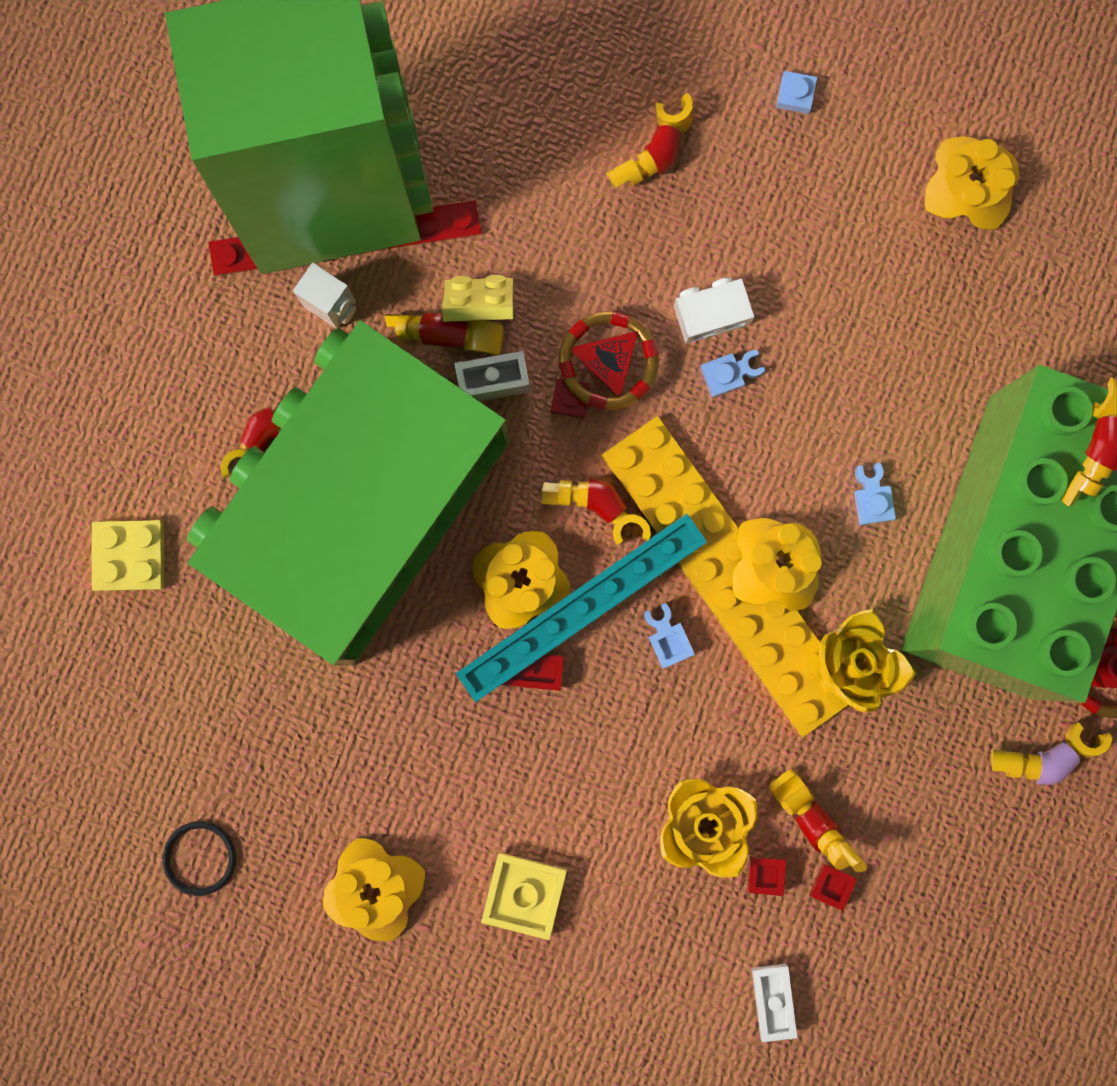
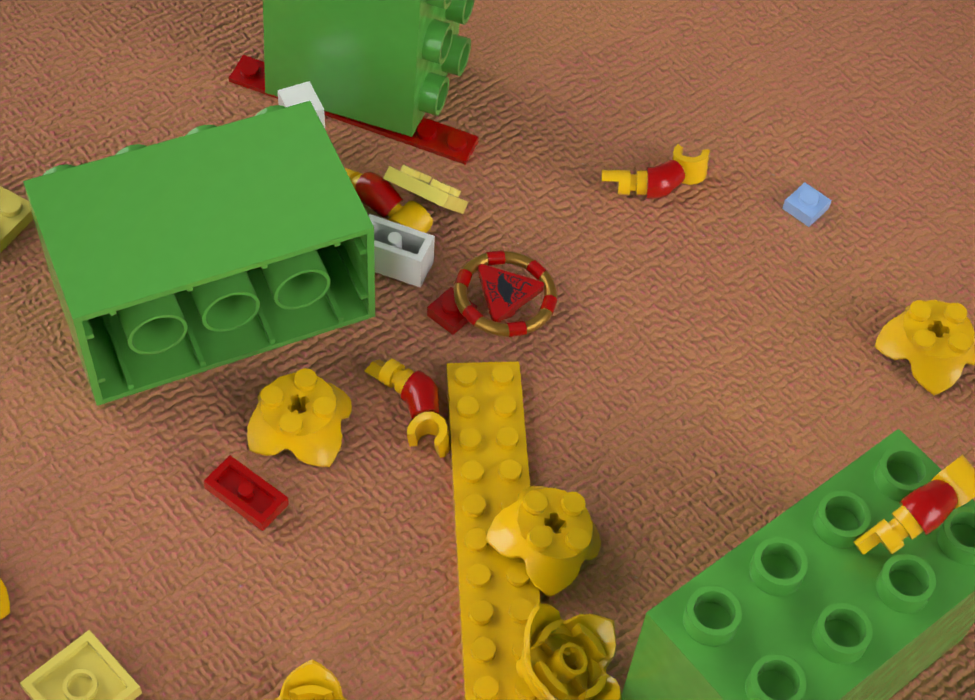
camera: 25 degrees right, 30 degrees down
teal plate [455,514,707,703] -> none
light blue plate [644,603,695,669] -> none
white brick [674,277,754,344] -> none
light blue plate [700,350,765,399] -> none
light blue plate [854,463,896,526] -> none

